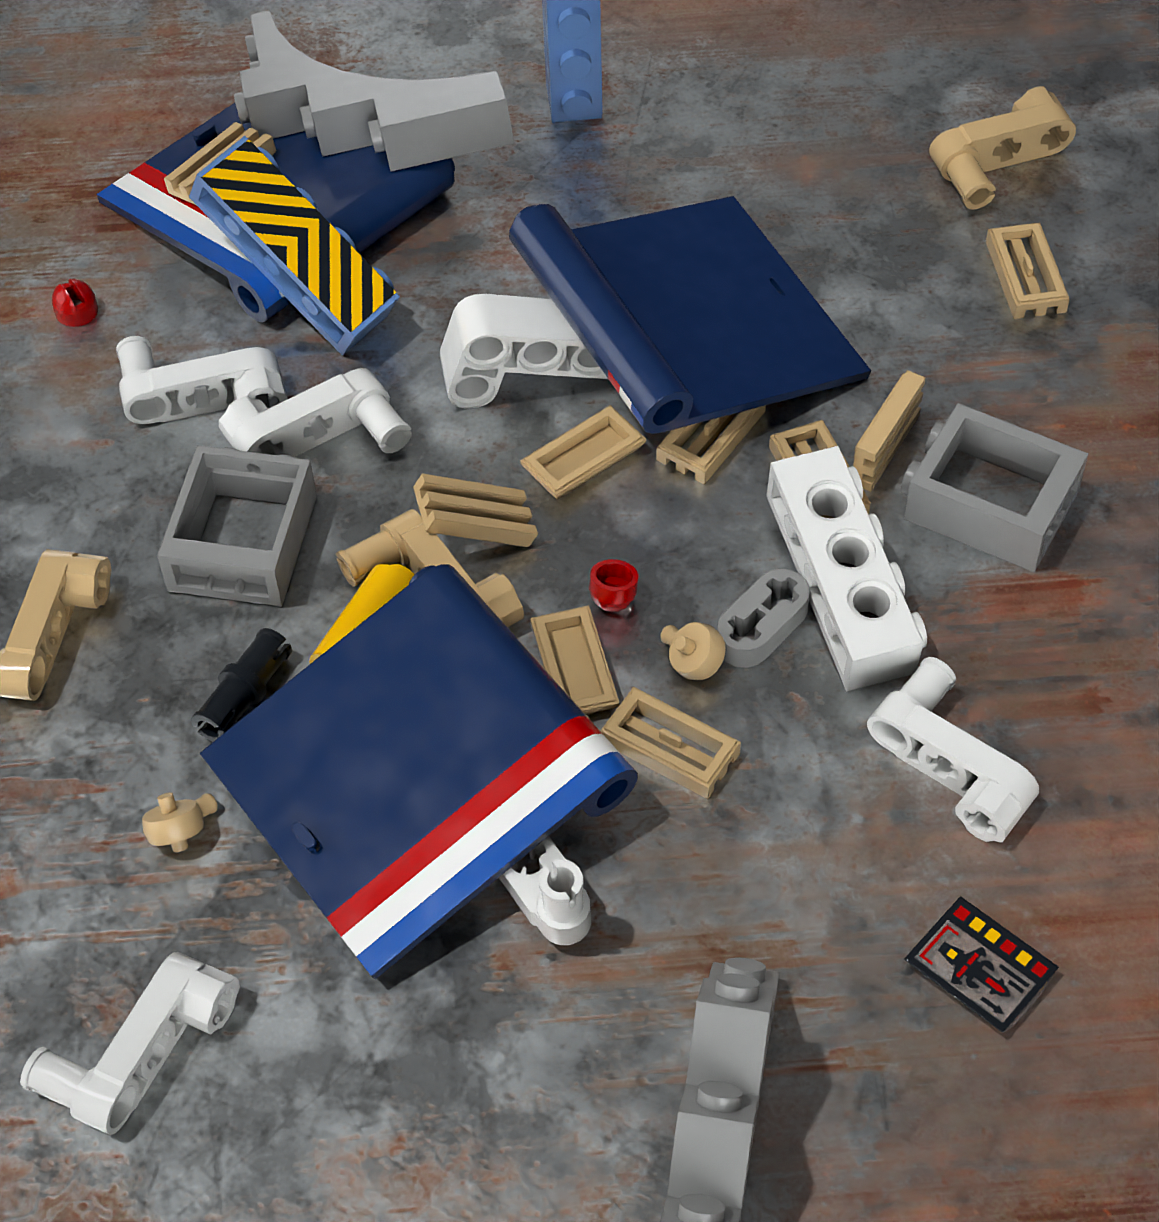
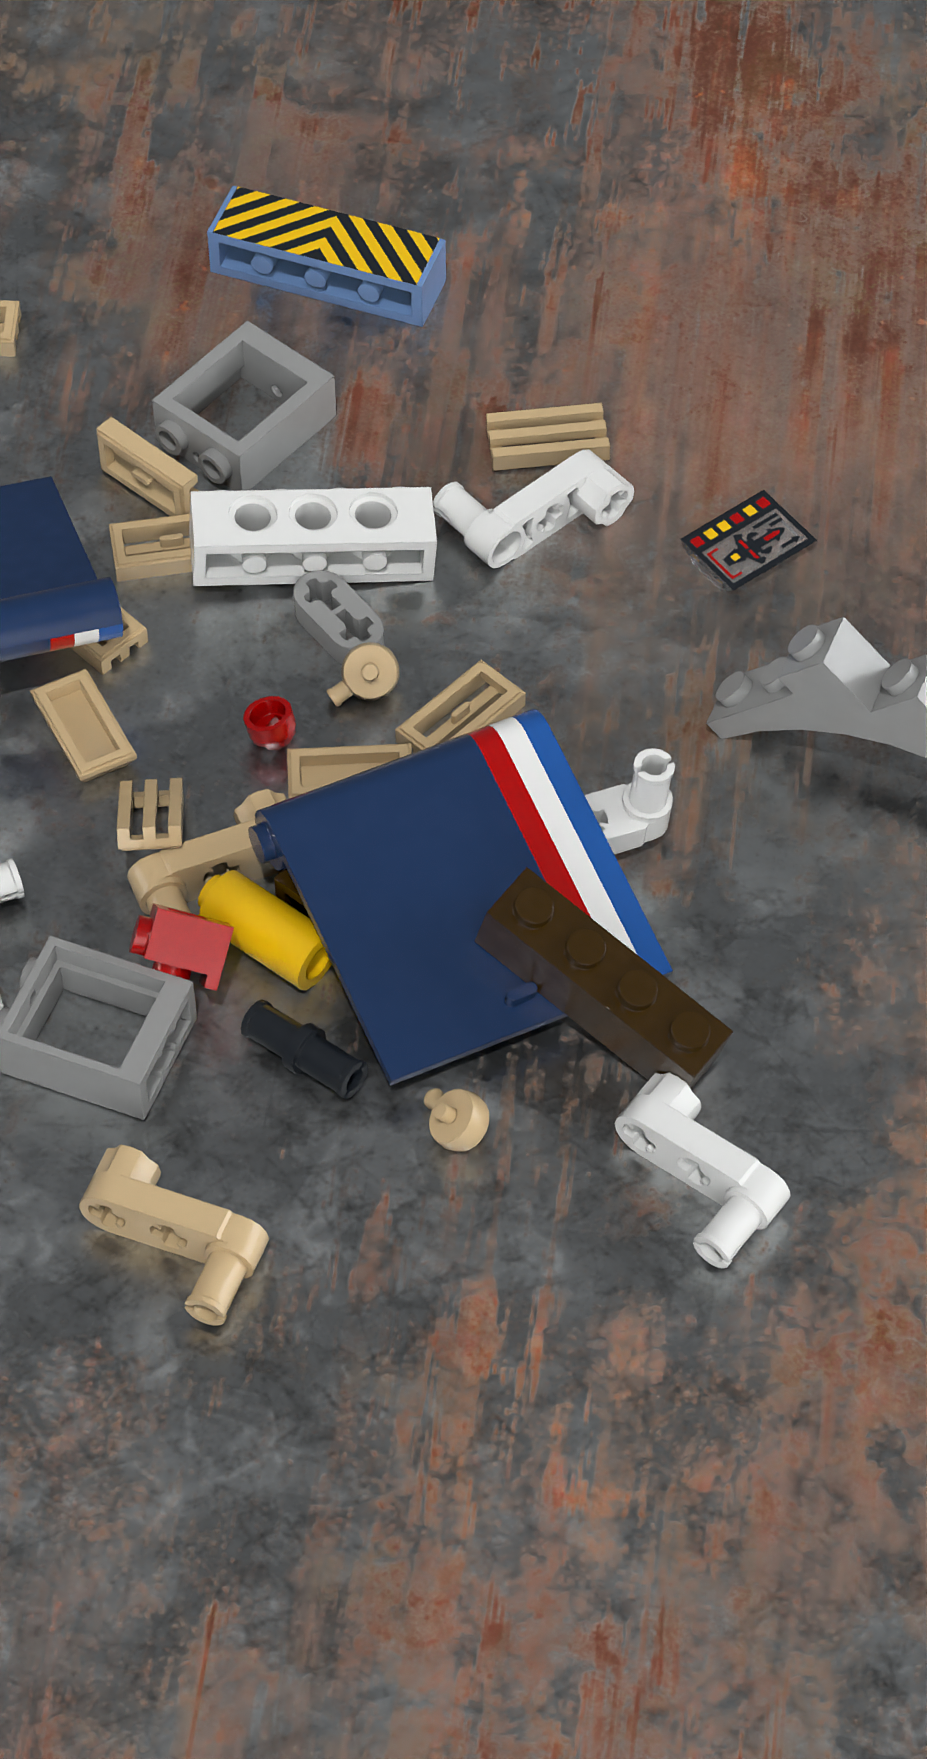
camera: 80 degrees left, 0 degrees up
none -> brick [129,903,234,991]
none -> dark brown brick [475,867,733,1089]
none -> tan tile [486,403,610,471]

